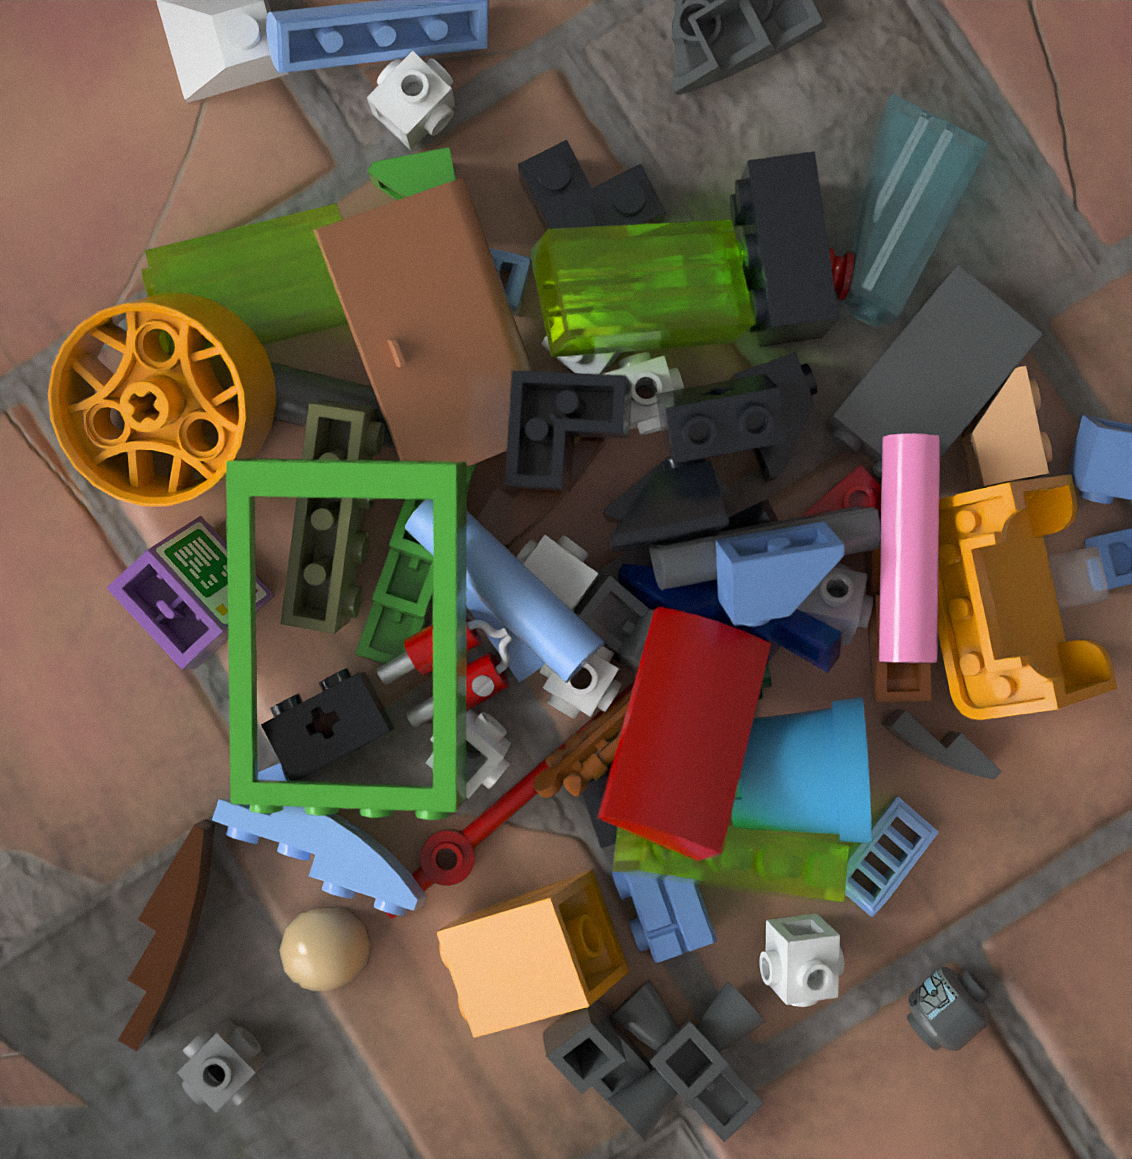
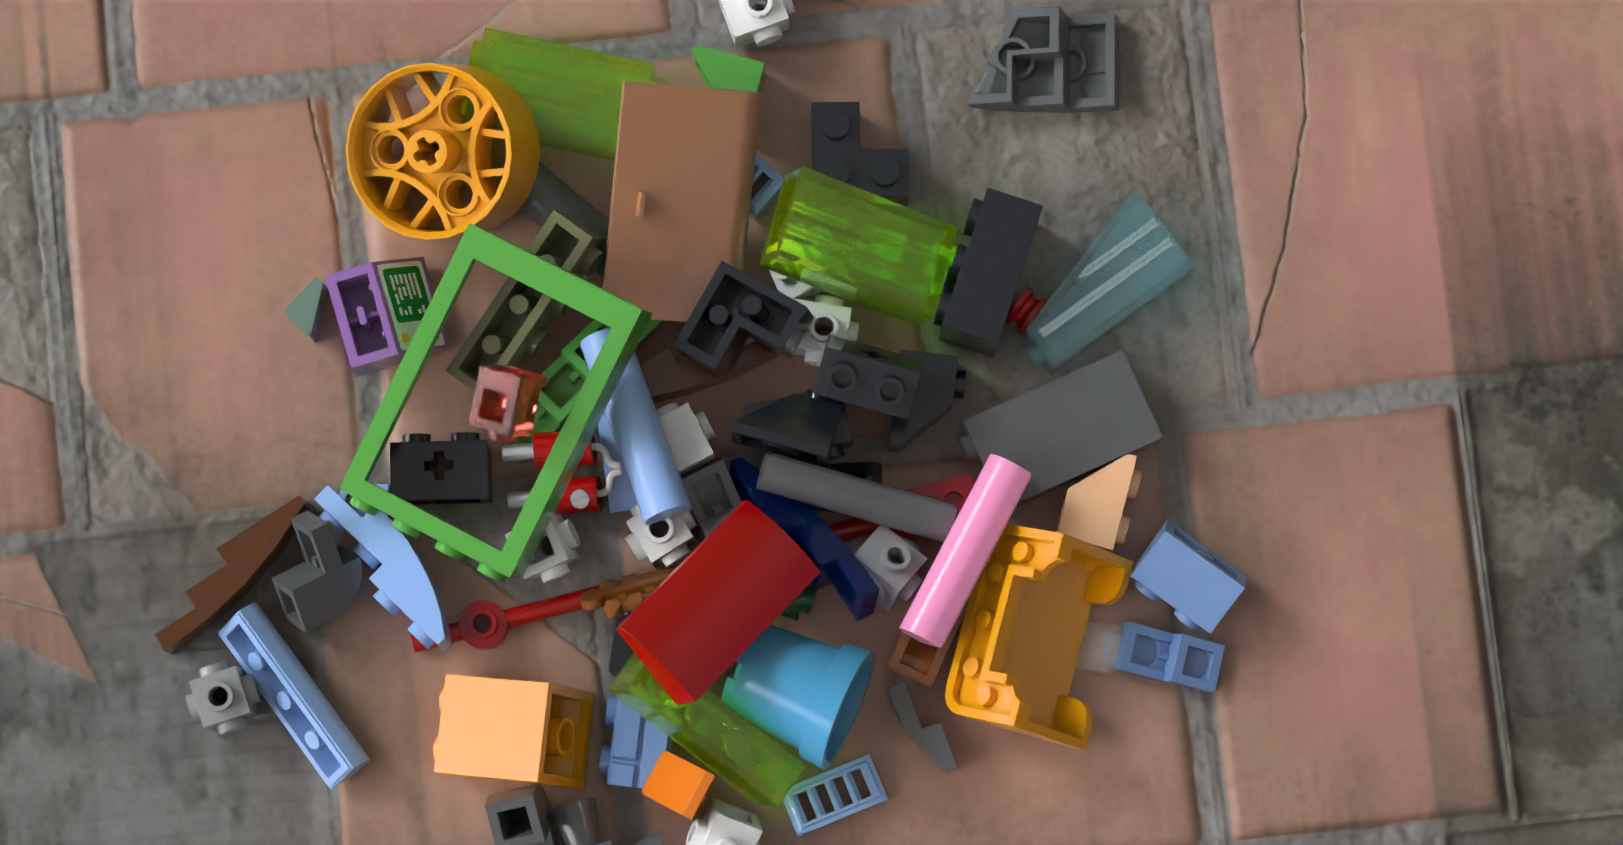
camera: 25 degrees right, 5 degrees down
tan hair [279,907,371,991] -> none
medium blue slope [715,521,844,626] -> none
none -> light blue brick [218,602,371,789]
none -> dark grey brick [272,510,362,633]
none -> sand green slope [284,278,329,343]
none -> clear red brick [468,365,548,443]
none -> orange slope [642,751,716,822]

